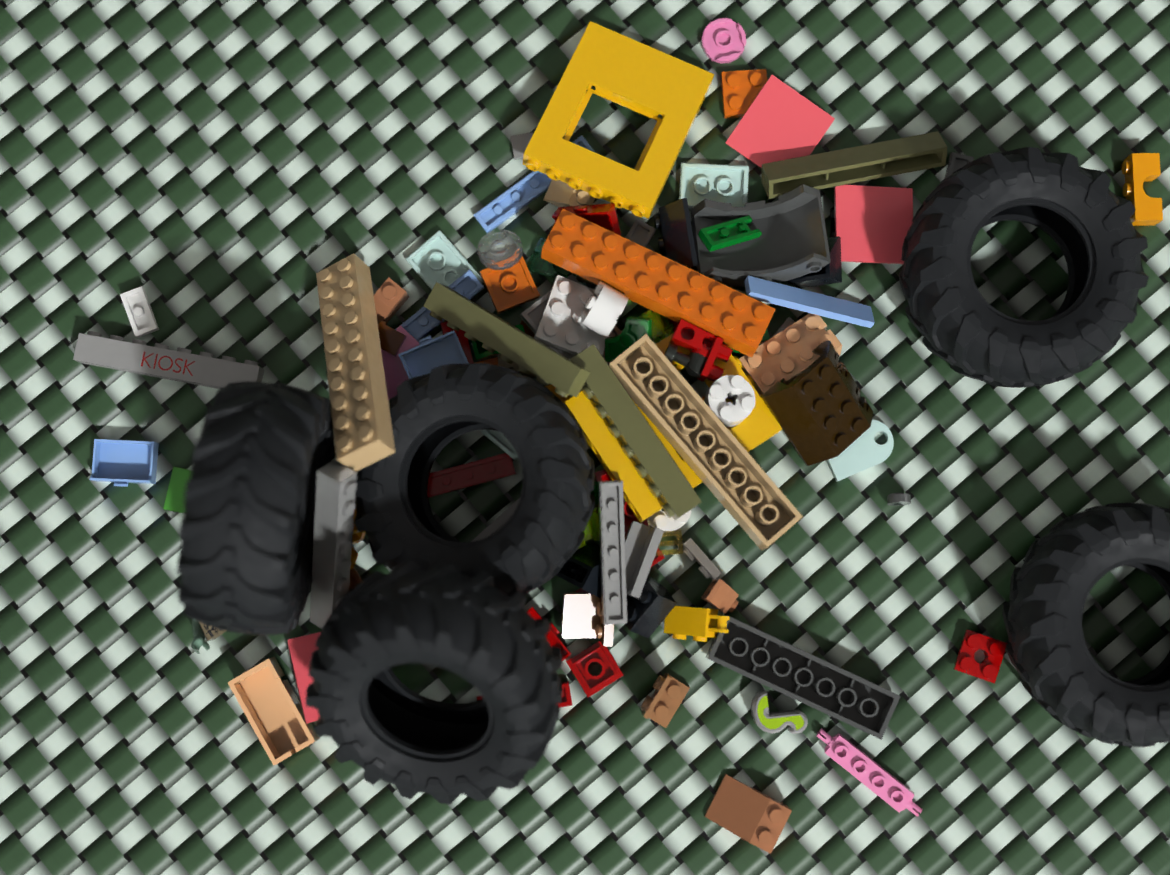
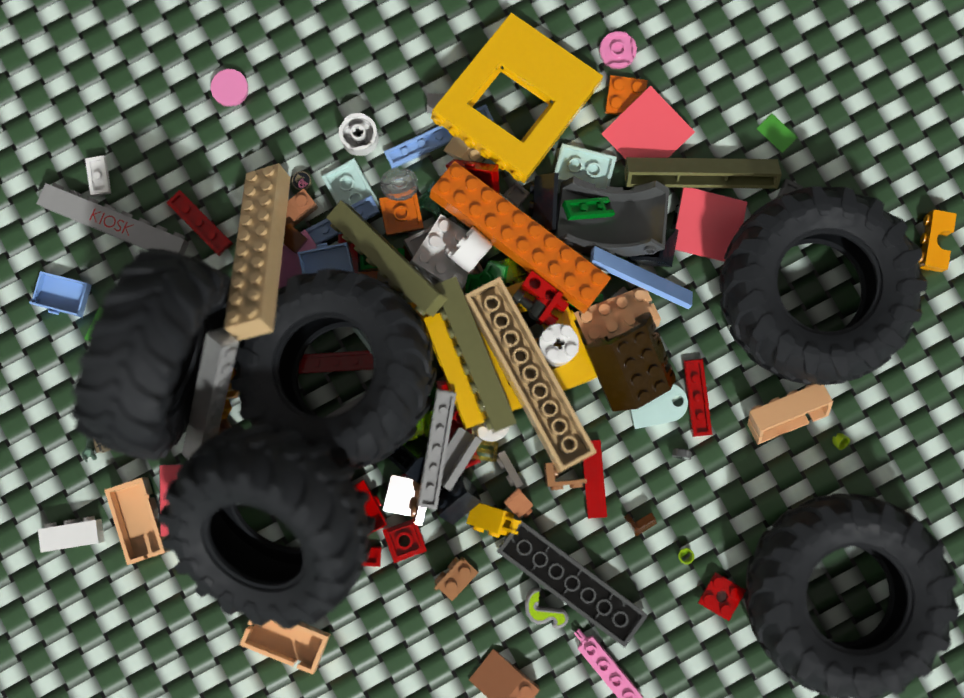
camera: 15 degrees right, 0 degrees up
none -> white brick [38,516,105,552]
none -> red tile [166,190,233,257]
none -> bright pink tile [210,69,249,107]
none -> light nougat piece [240,620,331,675]
none -> tile [292,171,312,191]
none -> white brick [339,113,379,156]
none -> medium nougat bracket [543,462,587,490]
none -> red tile [582,440,607,519]
none -> reddish brown tile [624,512,657,536]
none -> lime hinge [678,548,694,565]
none -> red tile [683,358,713,437]
none -> light nougat piece [747,383,833,445]
none -> bright green sticker [757,113,798,153]
none -> lime hinge [832,433,850,450]

